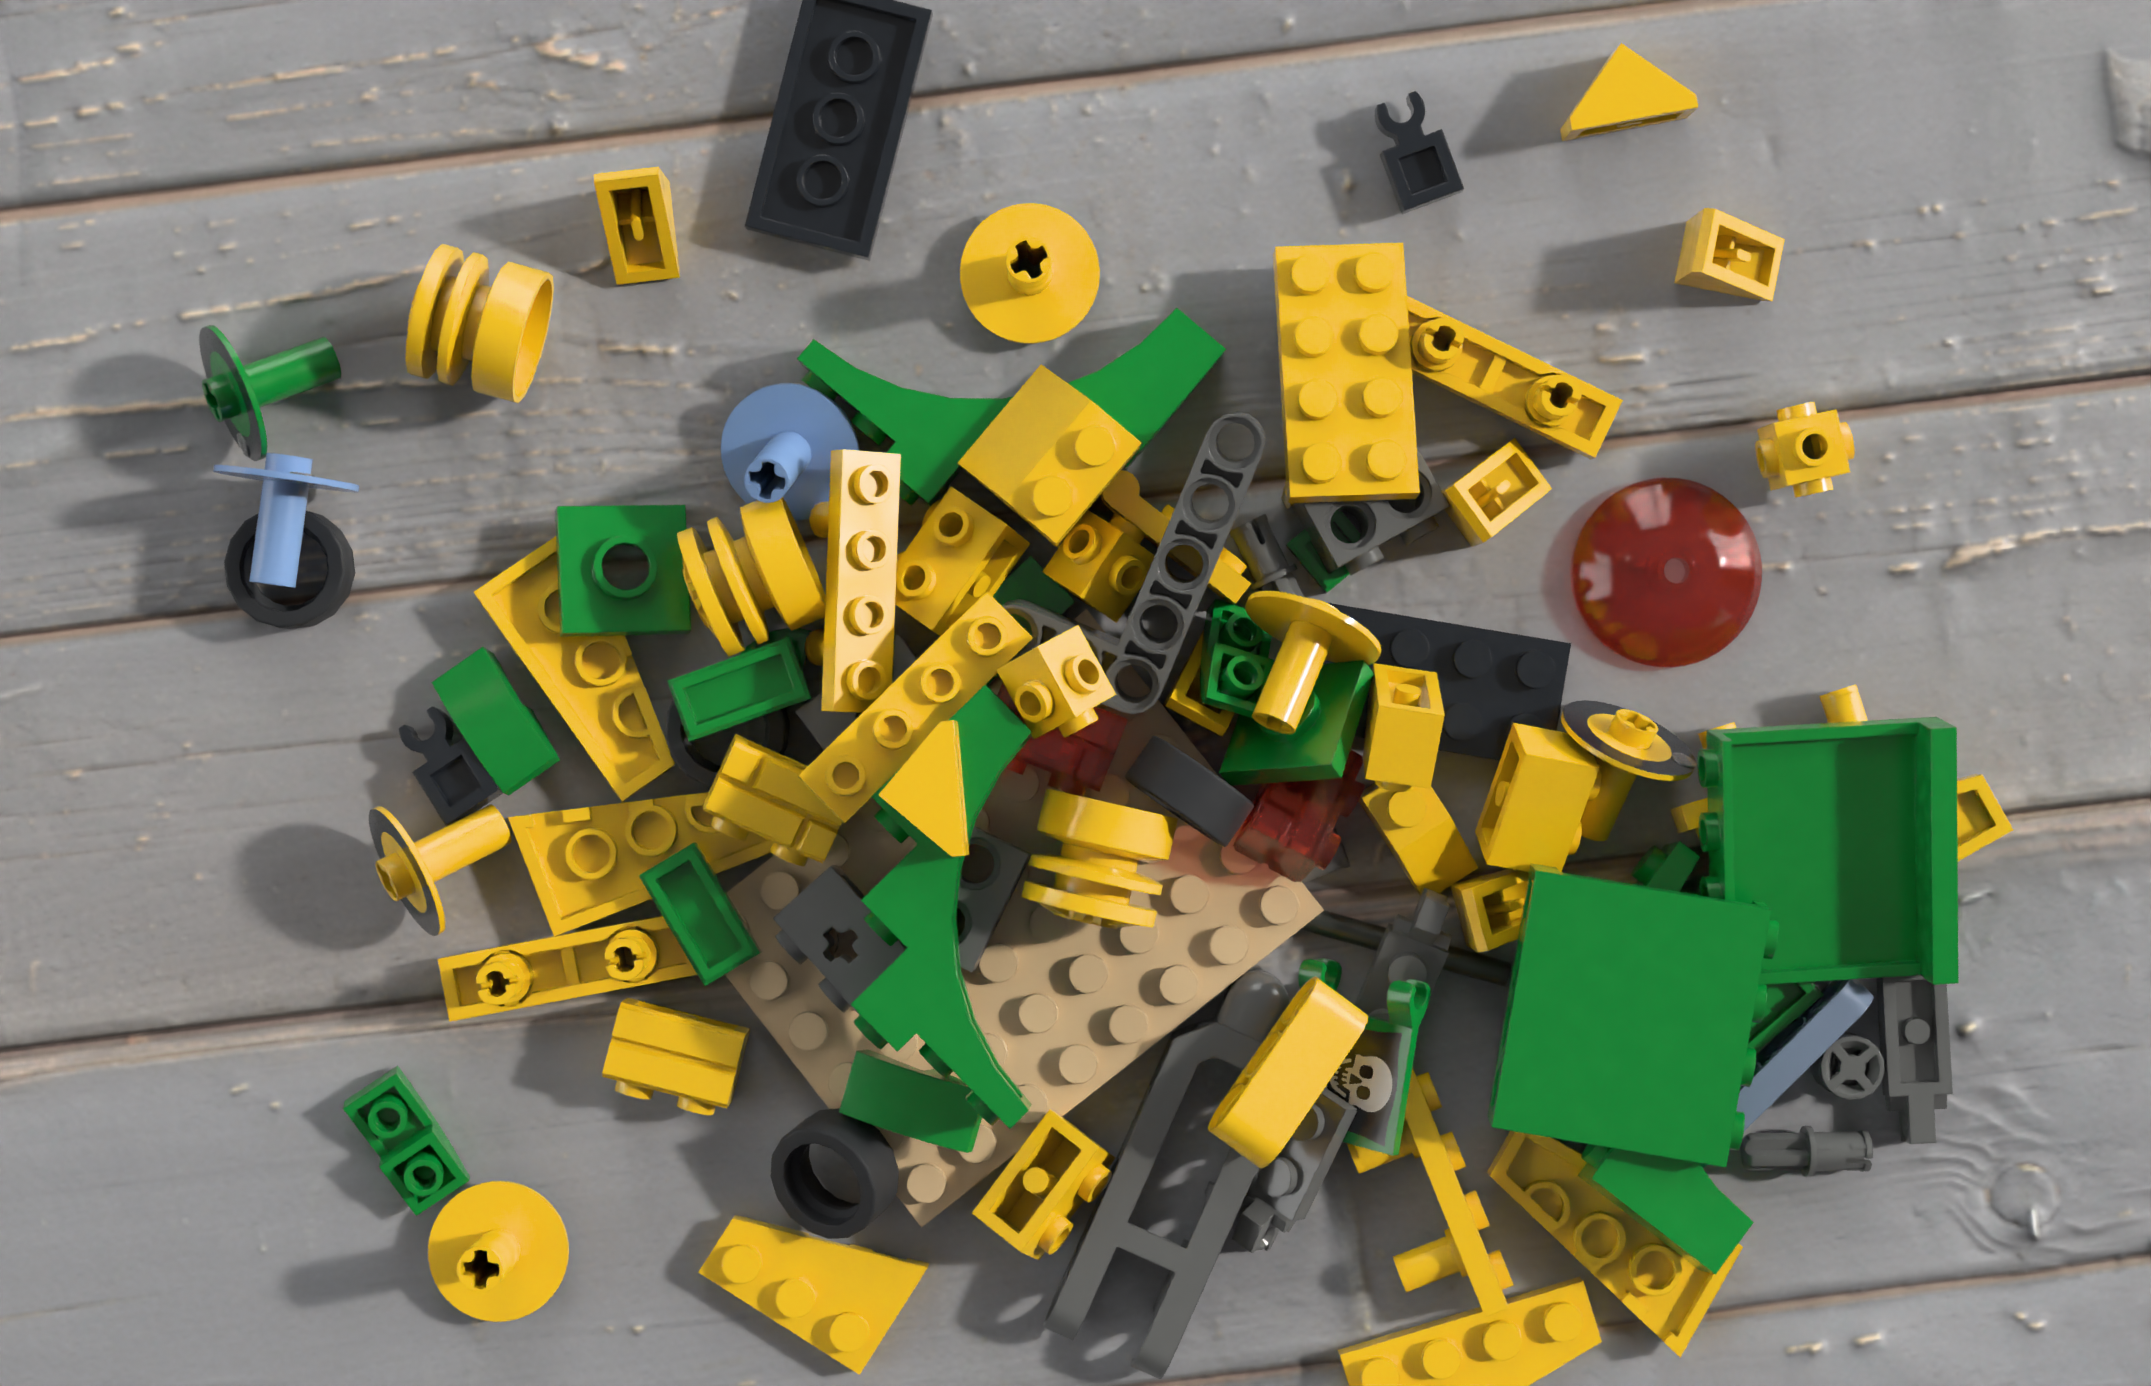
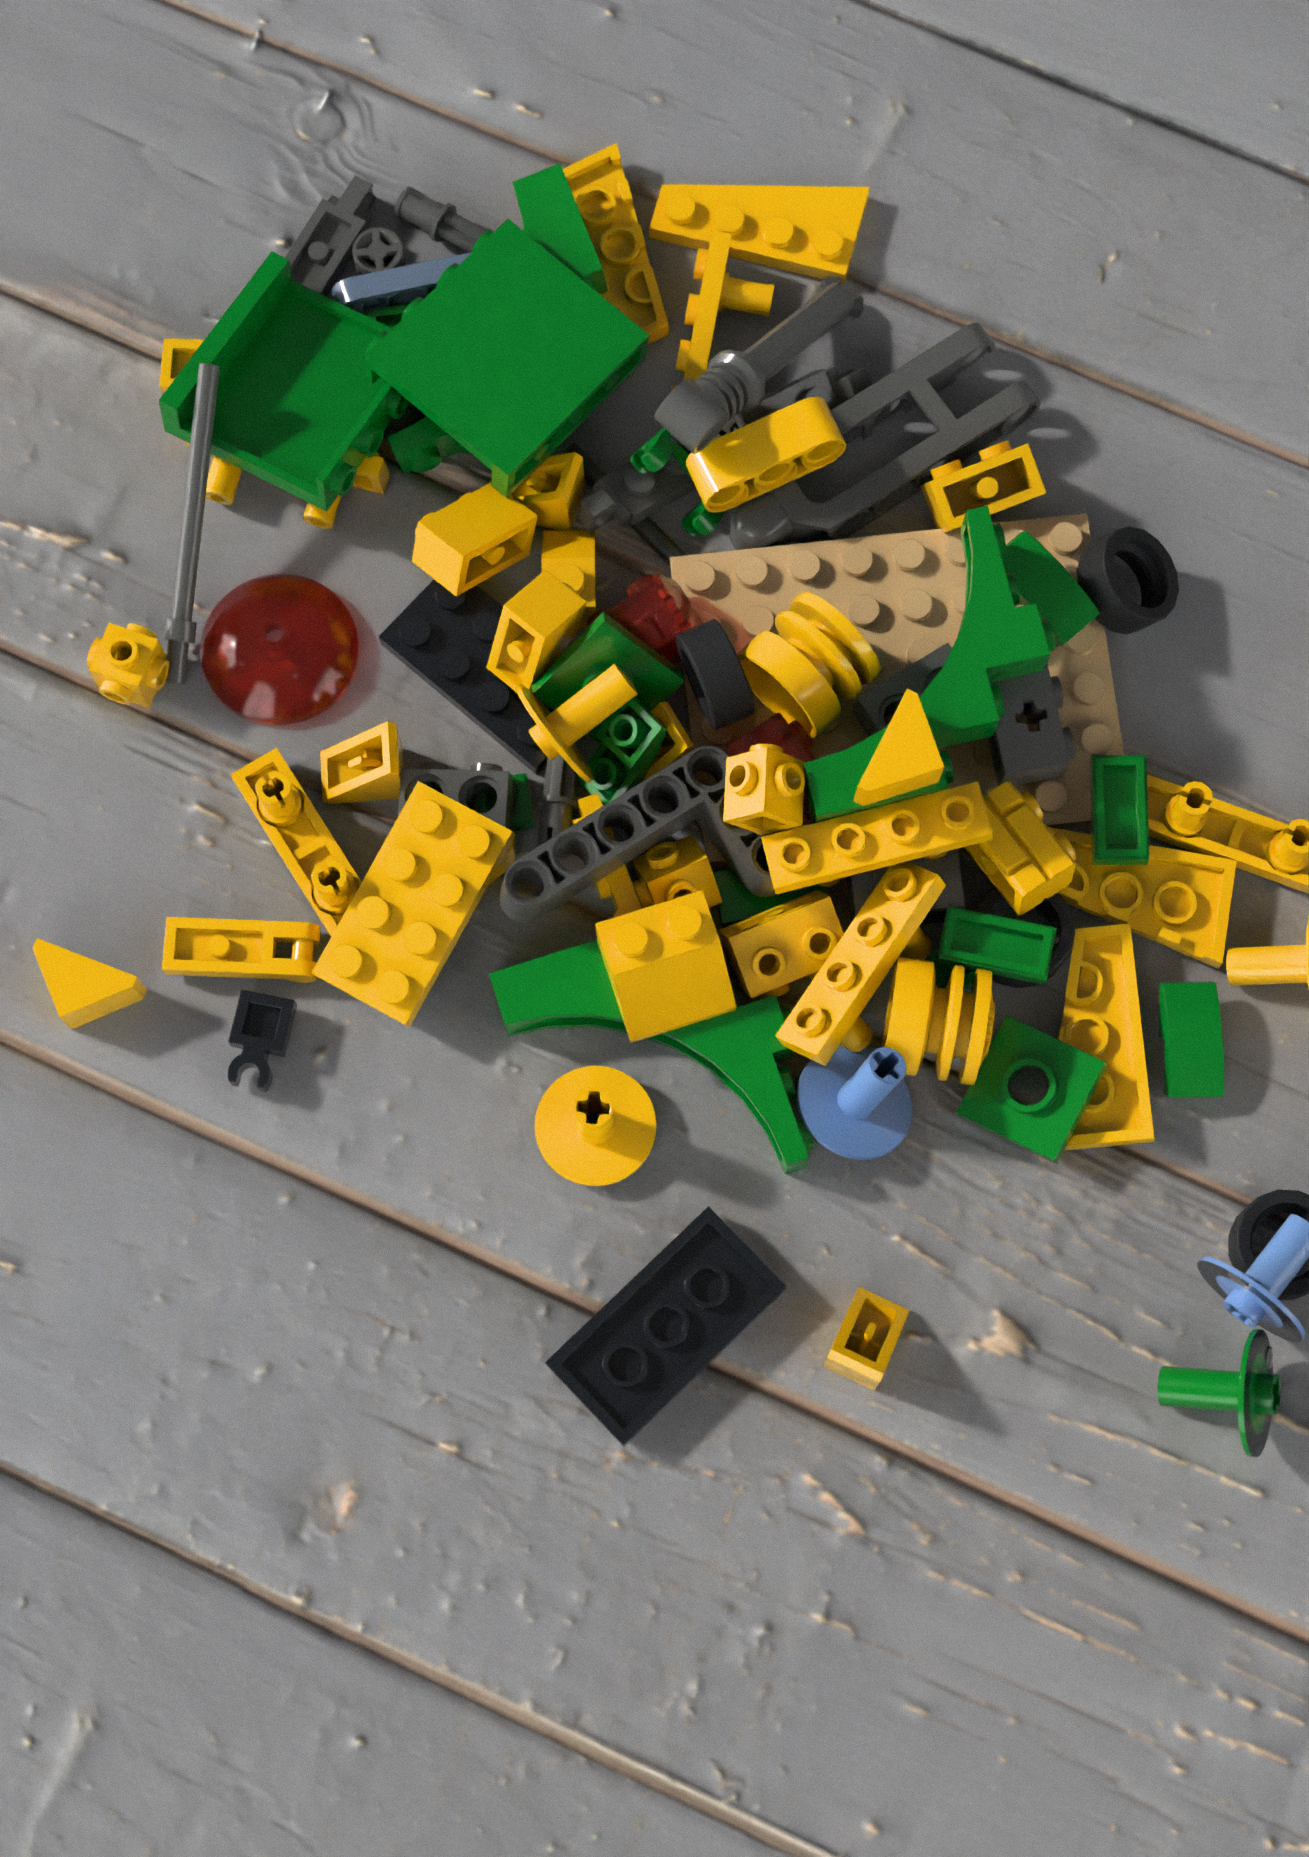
camera: 150 degrees left, 15 degrees down
black plate [399,706,503,826] -> none
yellow wheel [405,244,554,403] -> none
yellow brick [602,997,750,1115] -> none
yellow wing [698,1215,929,1375] -> none
yellow piece [1561,700,1696,841] -> none
yellow slope [1674,208,1785,301] -> none
none -> yellow plate [162,917,321,983]
none -> dark grey bar [163,363,220,685]
none -> dark grey piece [654,277,863,455]

